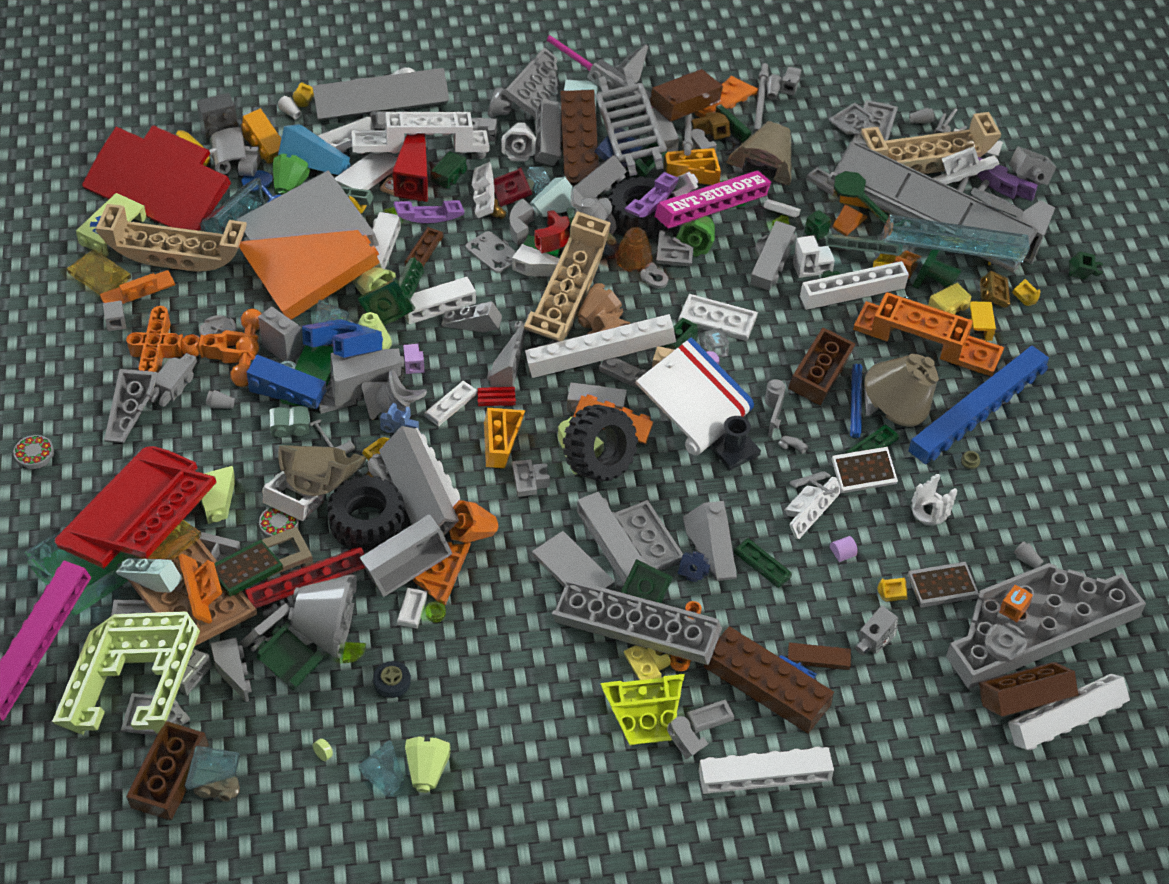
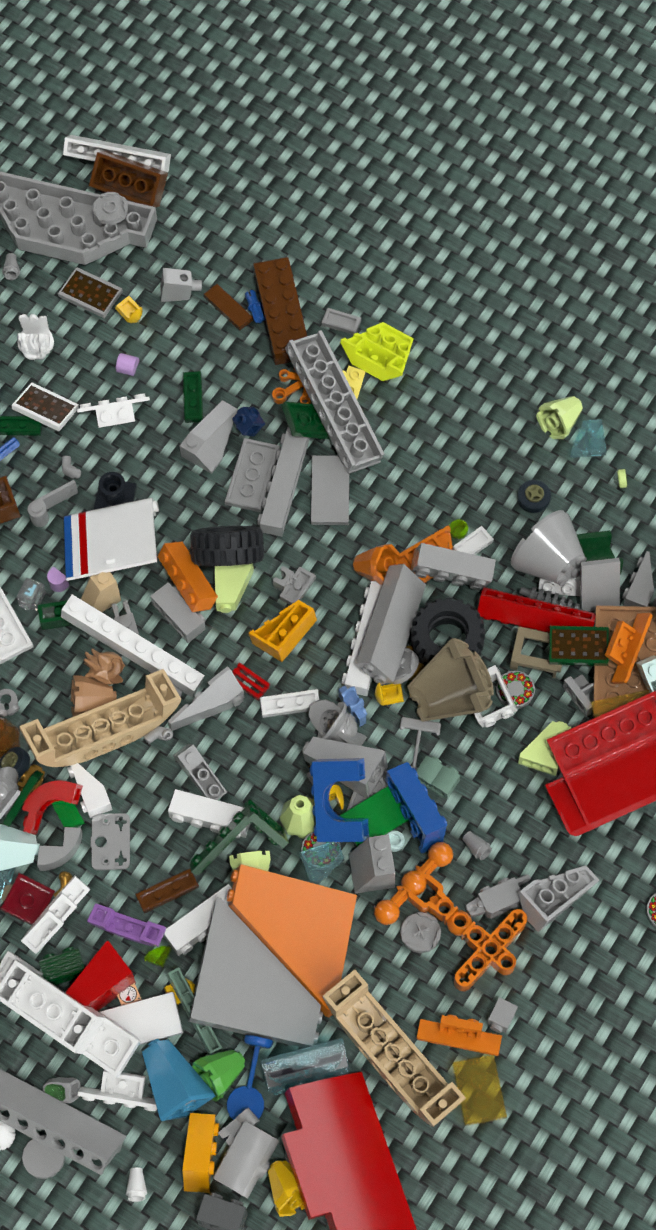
camera: 135 degrees left, 15 degrees up
yellowish green panel [76,193,147,256] -> none
yellow plate [293,82,314,107] -> none
lavender brick [403,344,424,374] -> none
light grey leg [667,716,708,759] -> none
white brick [699,747,834,794] -> none
light grey piece [790,471,836,496] -> none
orange brick [999,585,1033,622] -> none

